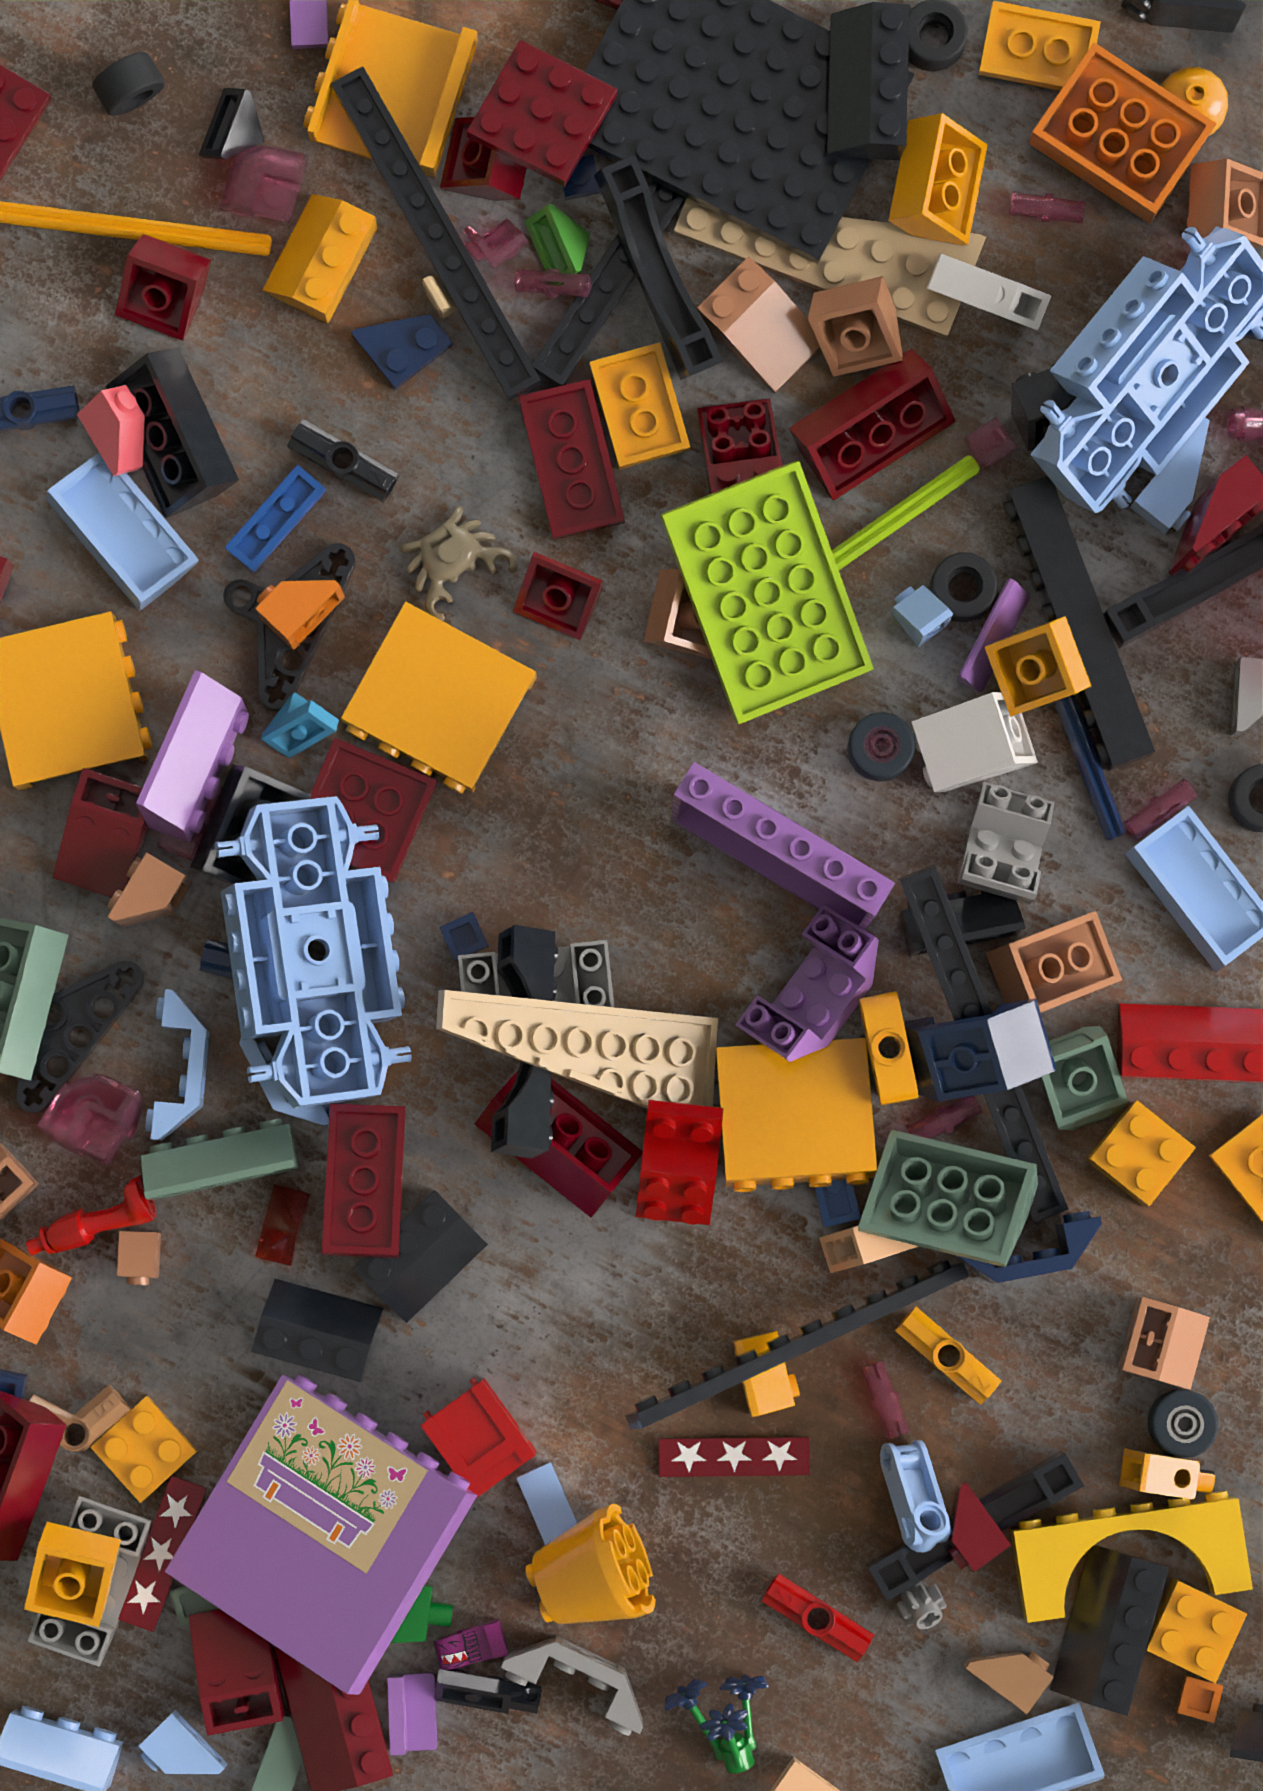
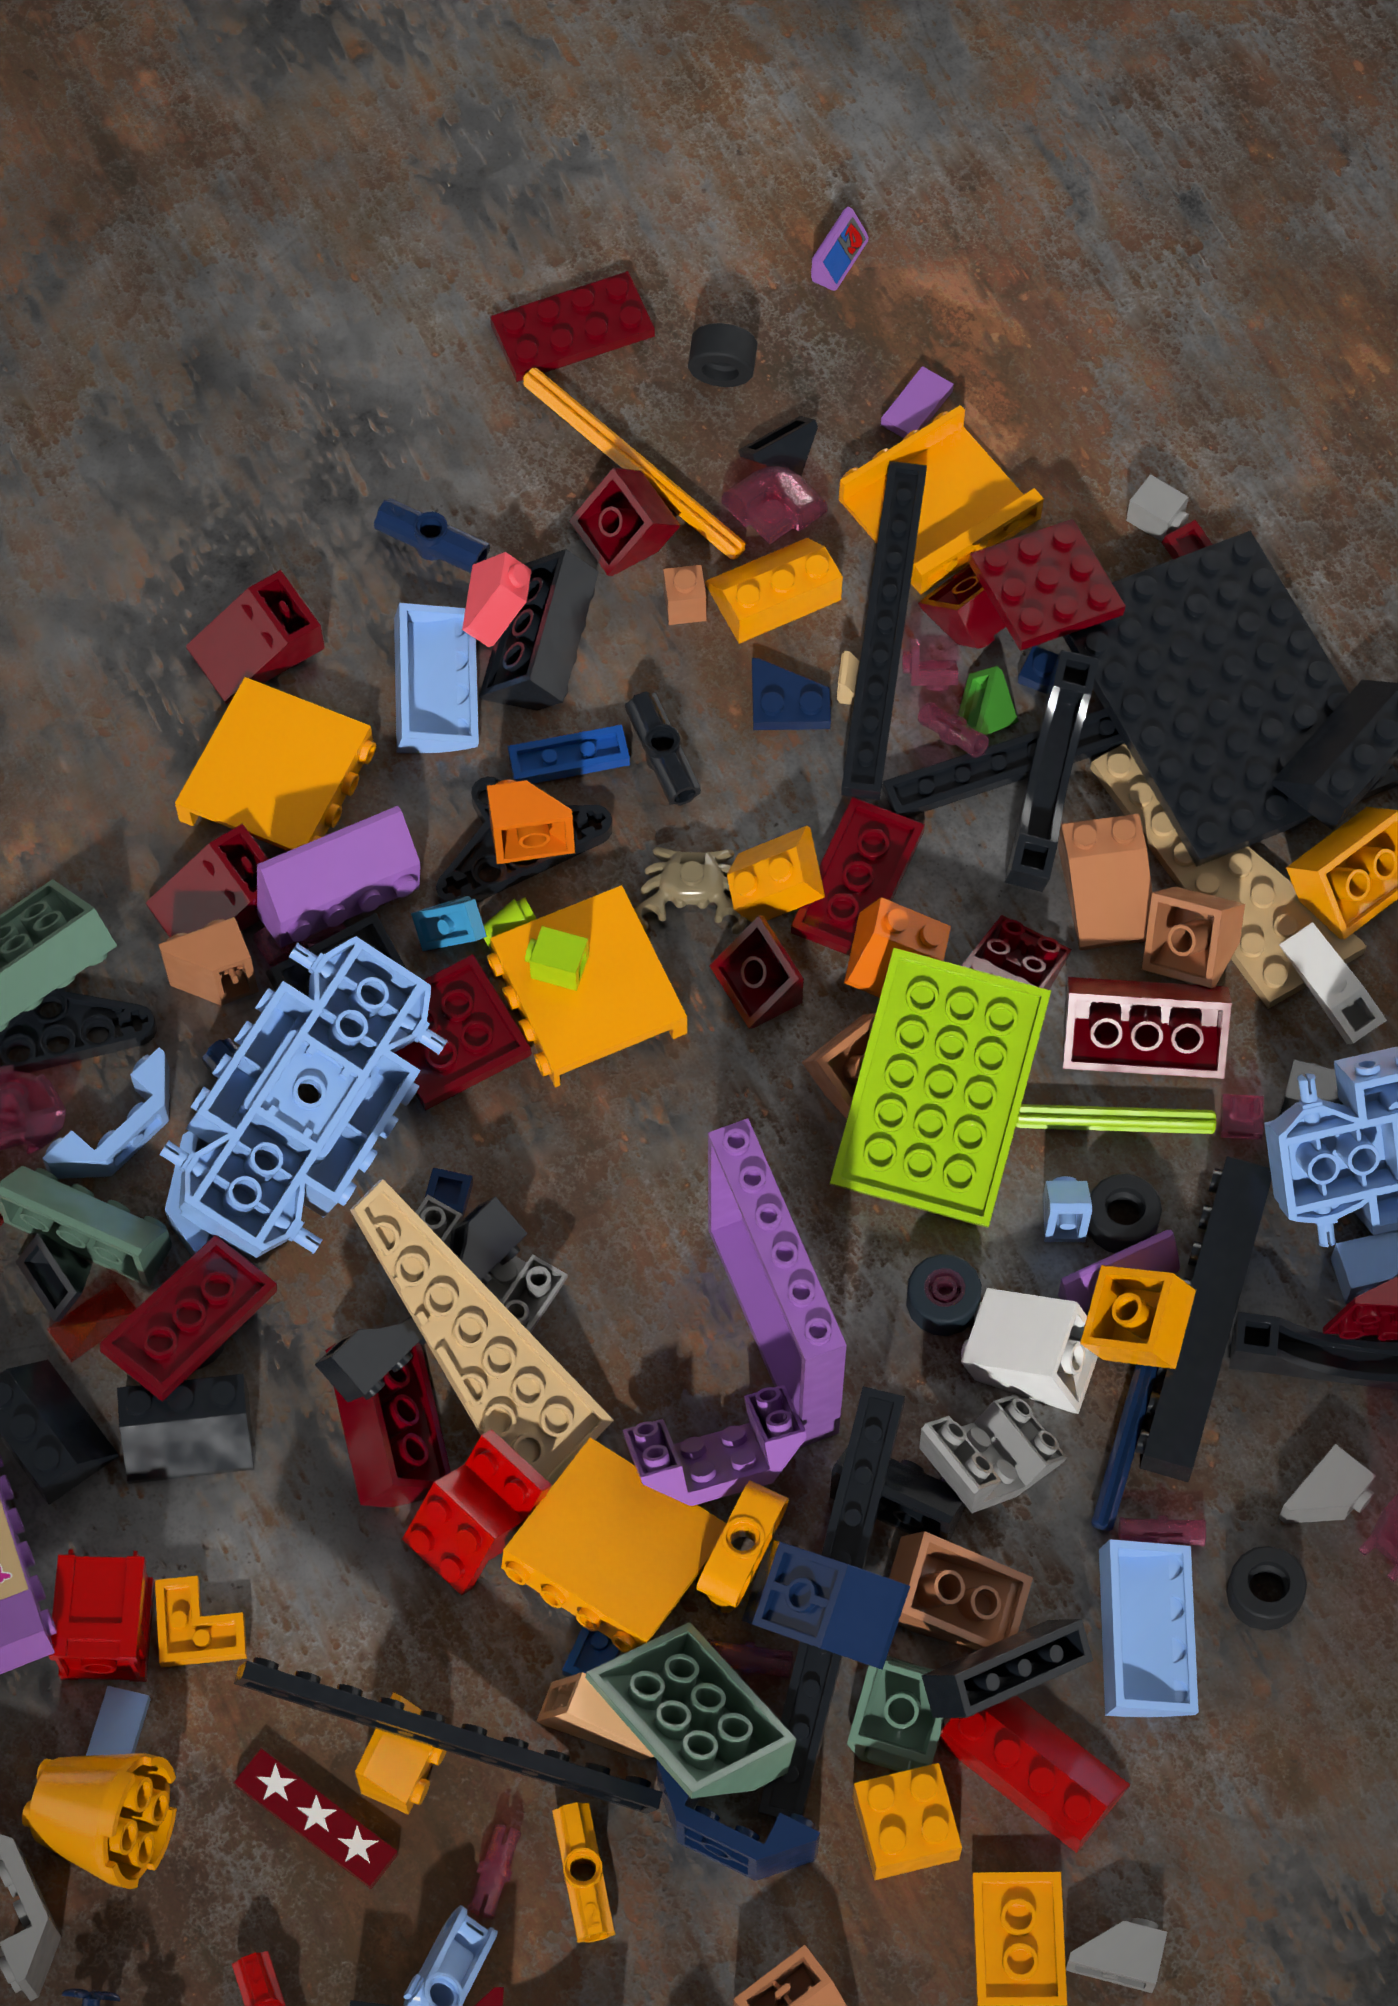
camera: 40 degrees right, 20 degrees down
light orange plate [589,342,690,470] -> none
none -> black slope [16,1233,92,1322]
none -> light orange plate [155,1575,247,1668]
none -> lime cone [483,897,537,948]
none -> lime brick [525,926,589,991]
none -> nougat brick [663,565,706,625]
none -> light orange slope [727,825,825,922]
none -> orange slope [844,897,951,998]
none -> black brick [921,1619,1093,1718]

